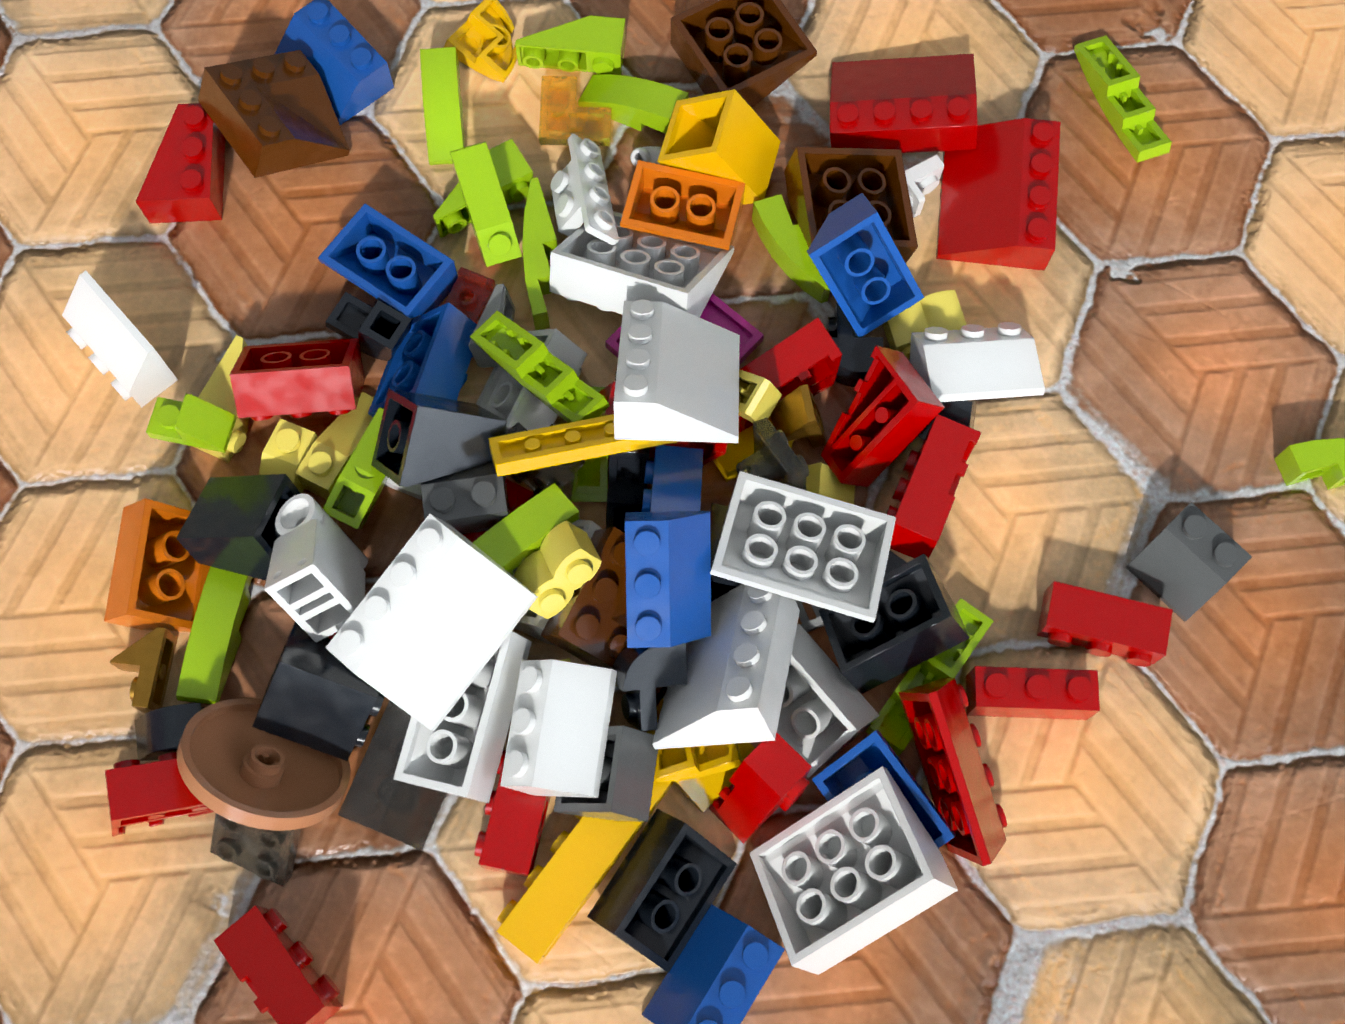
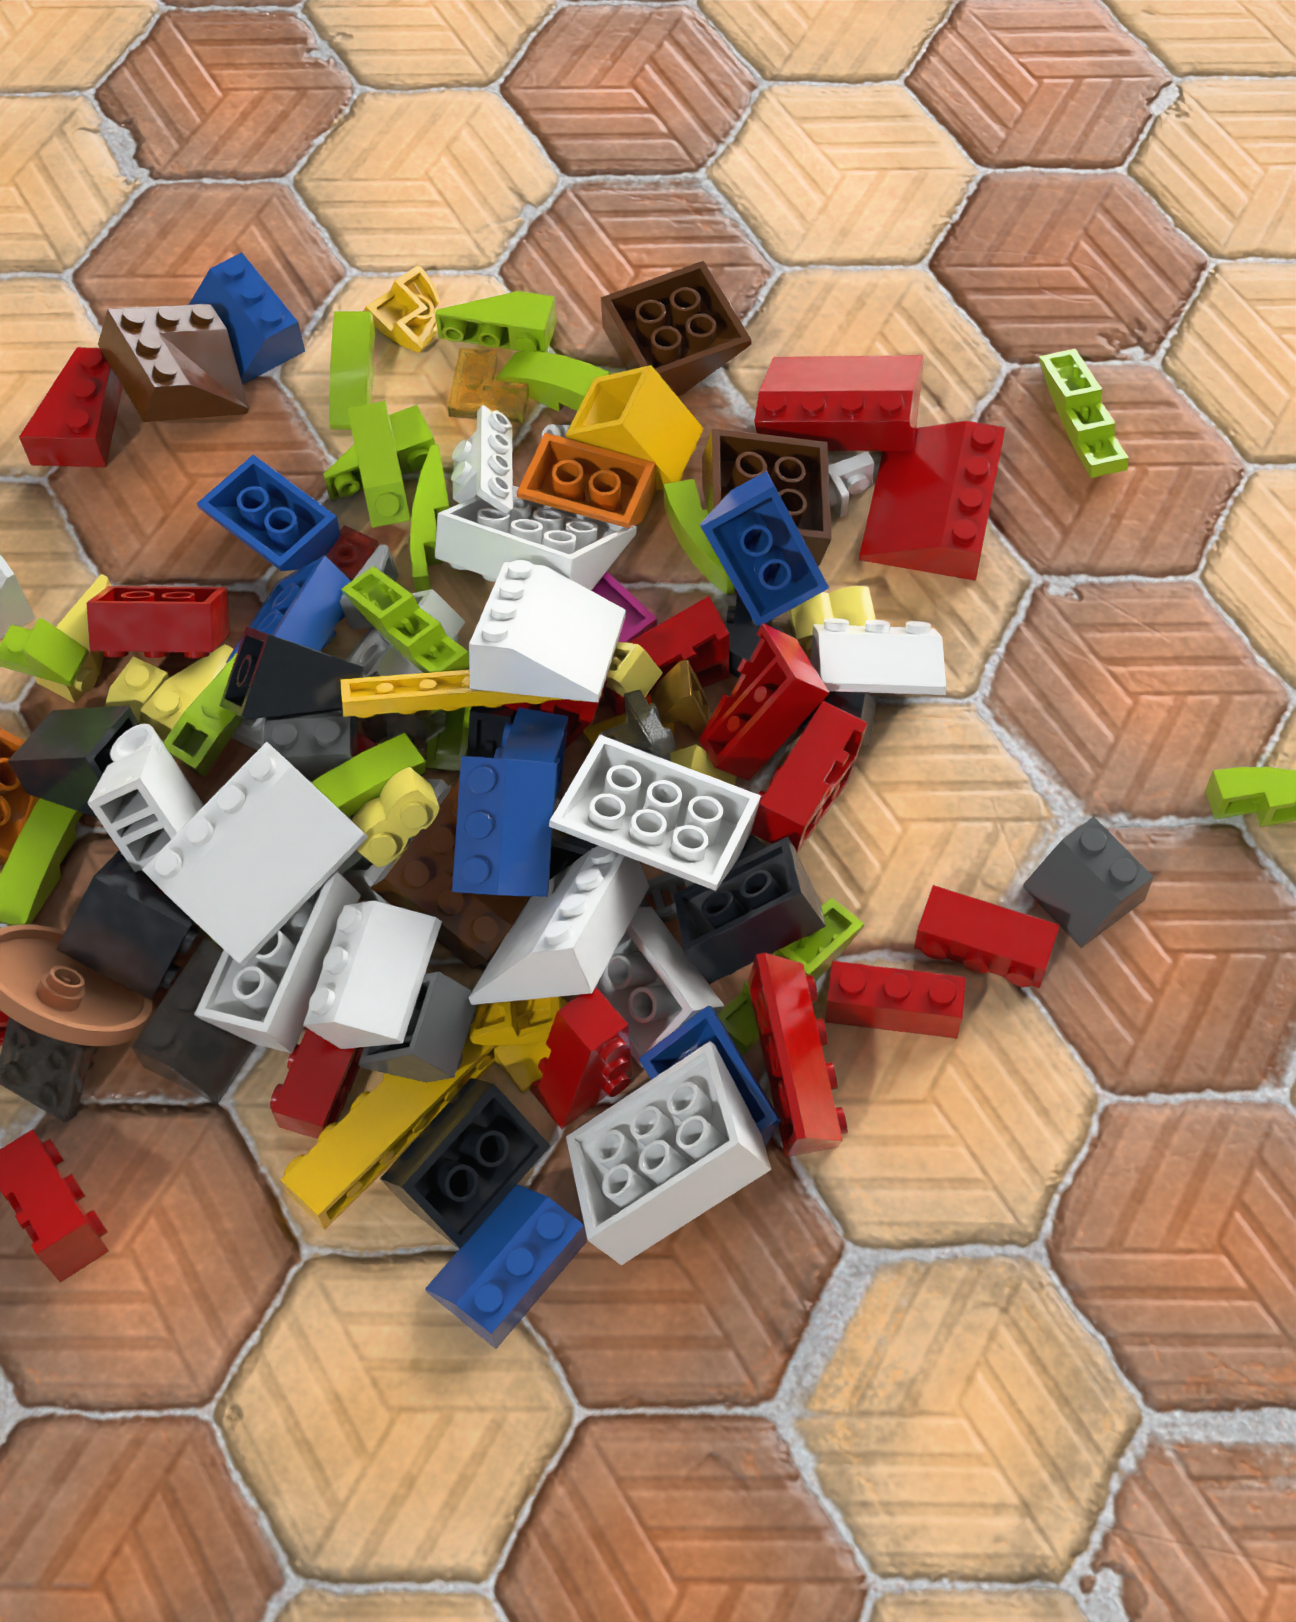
camera: 10 degrees right, 10 degrees down
black brick [326,292,412,361] -> none
black brick [612,643,687,731] -> none

